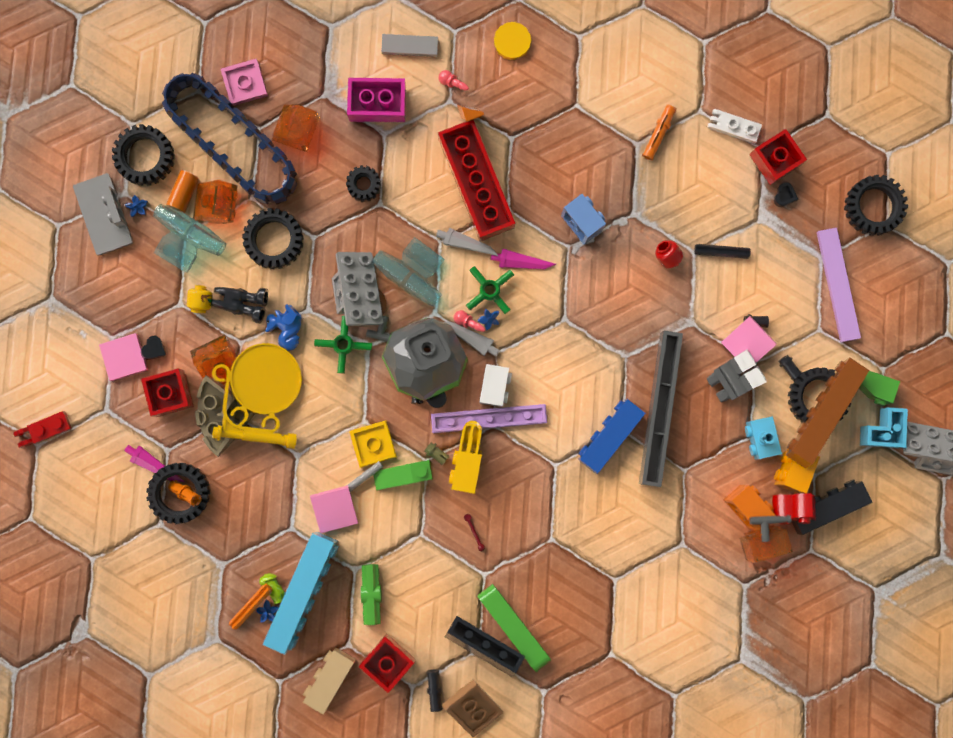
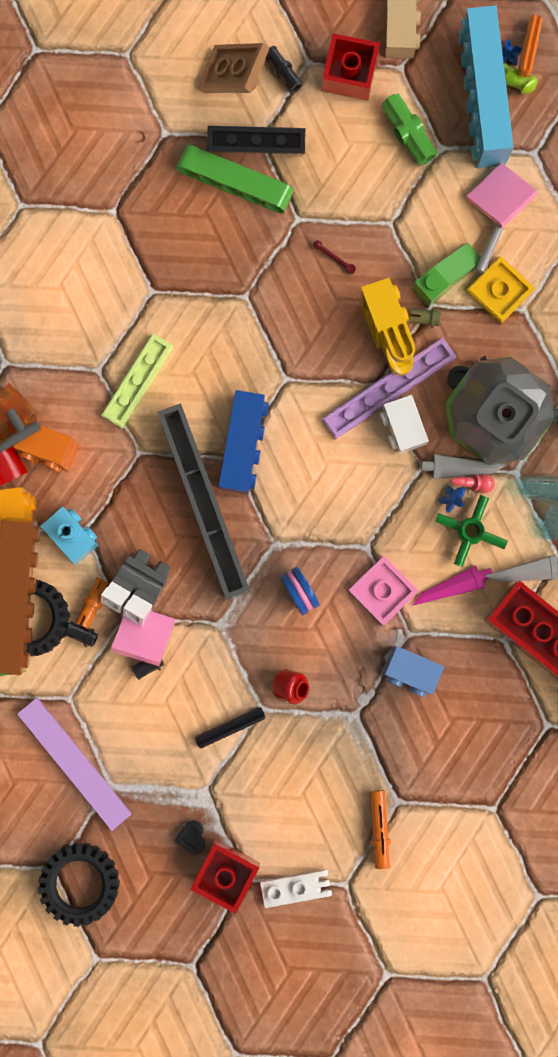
camera: 160 degrees right, 0 degrees up
none -> orange pin [75,577,110,628]
none -> yellowish green tile [101,333,174,429]
none -> blue head [280,566,320,616]
none -> bright pink tile [348,556,419,626]

